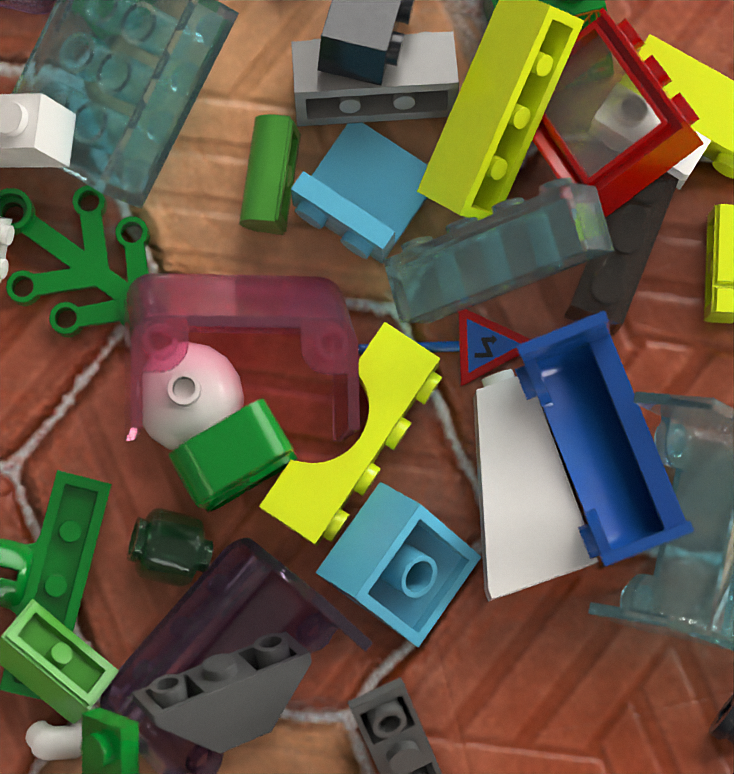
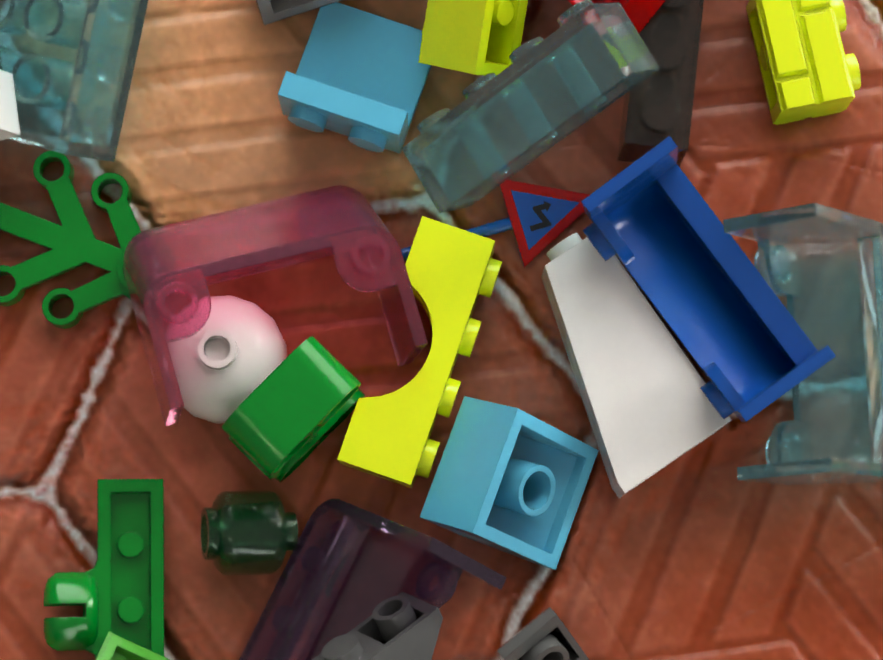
camera: 15 degrees left, 0 degrees up
bright green brick [239,114,301,235] -> none

